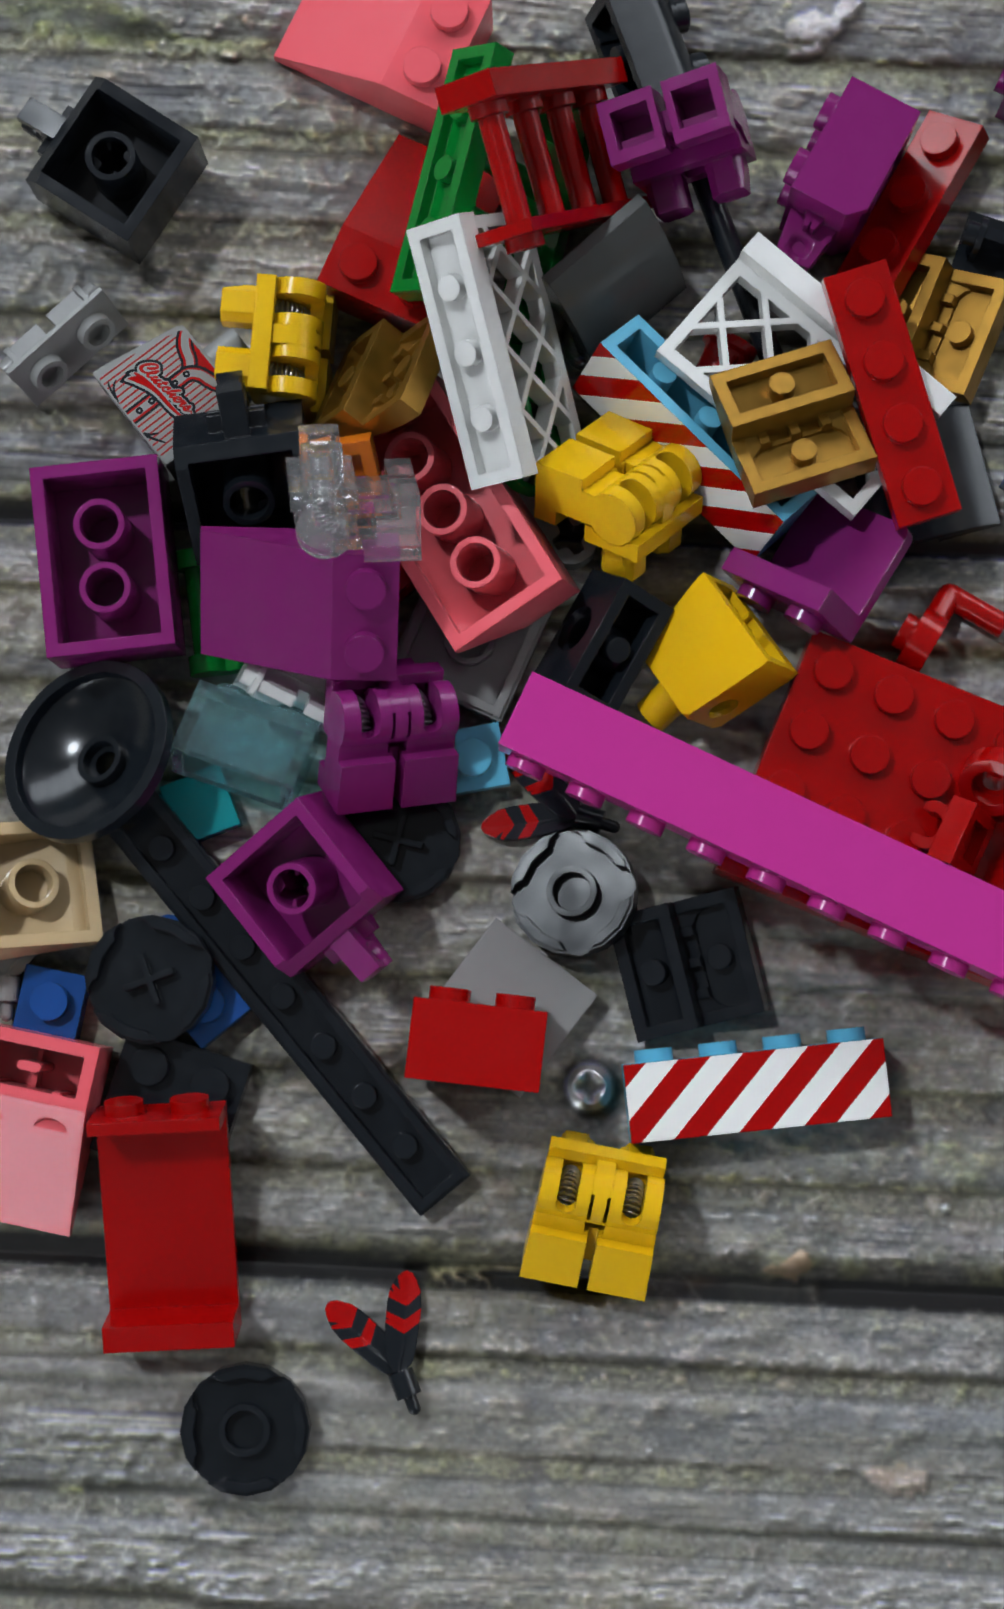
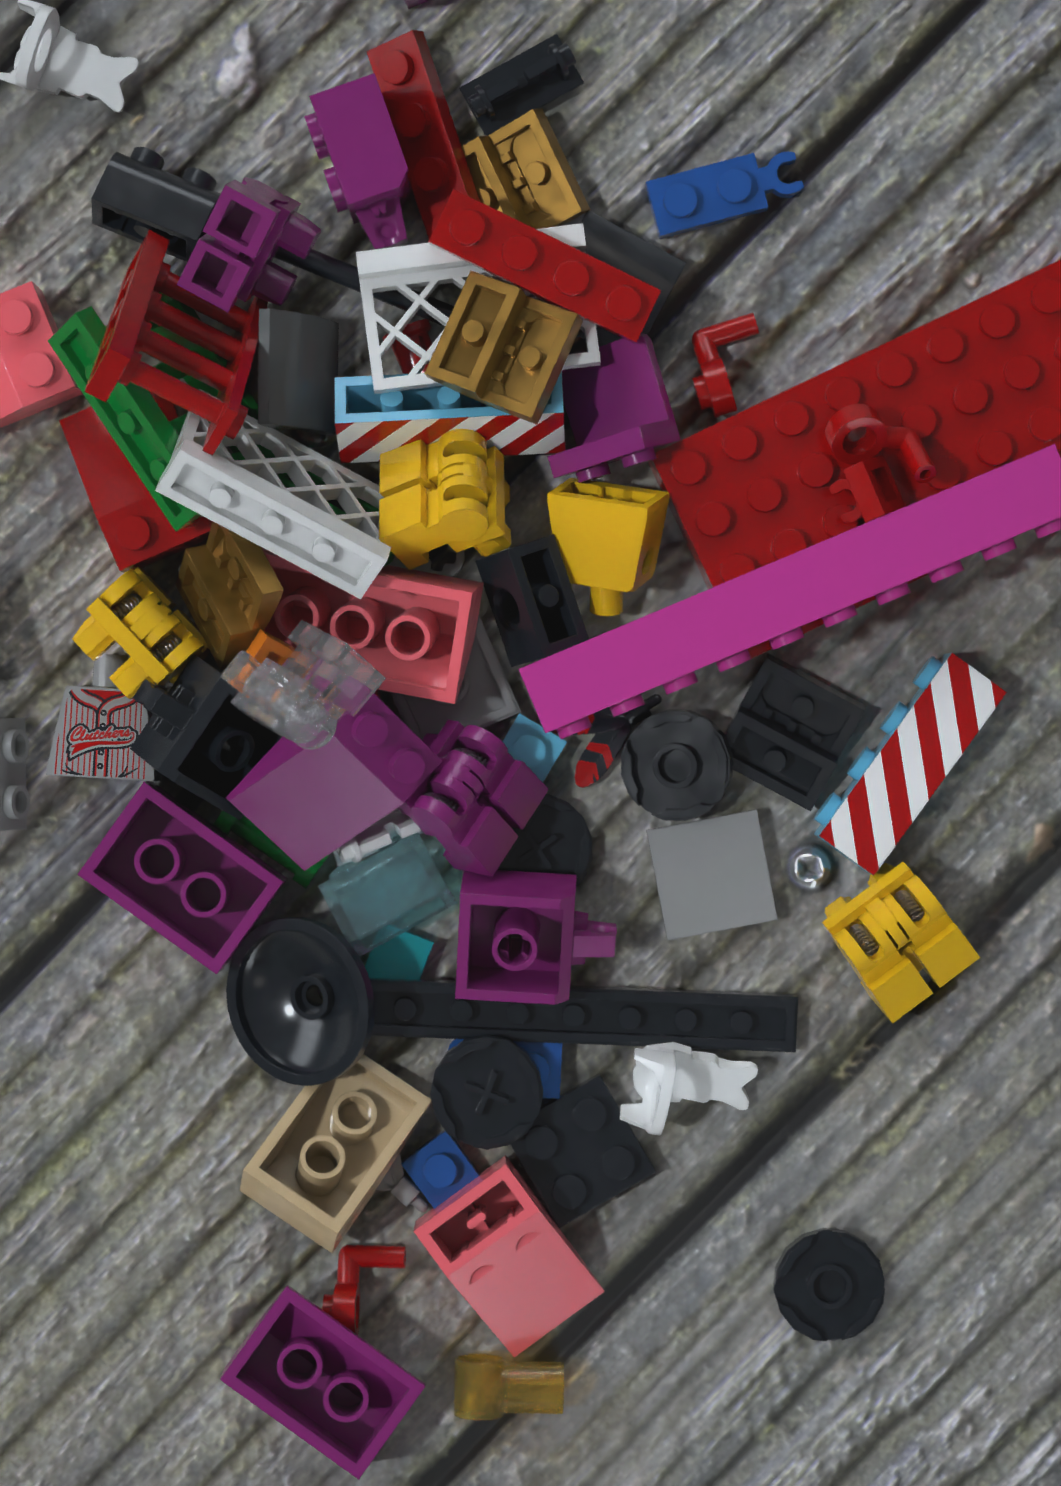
camera: 65 degrees left, 5 degrees up
red panel [86,1092,242,1354] -> none
piece [325,1270,421,1415] -> none
red brick [404,985,548,1093] -> none
none -> white hair [620,1042,758,1136]

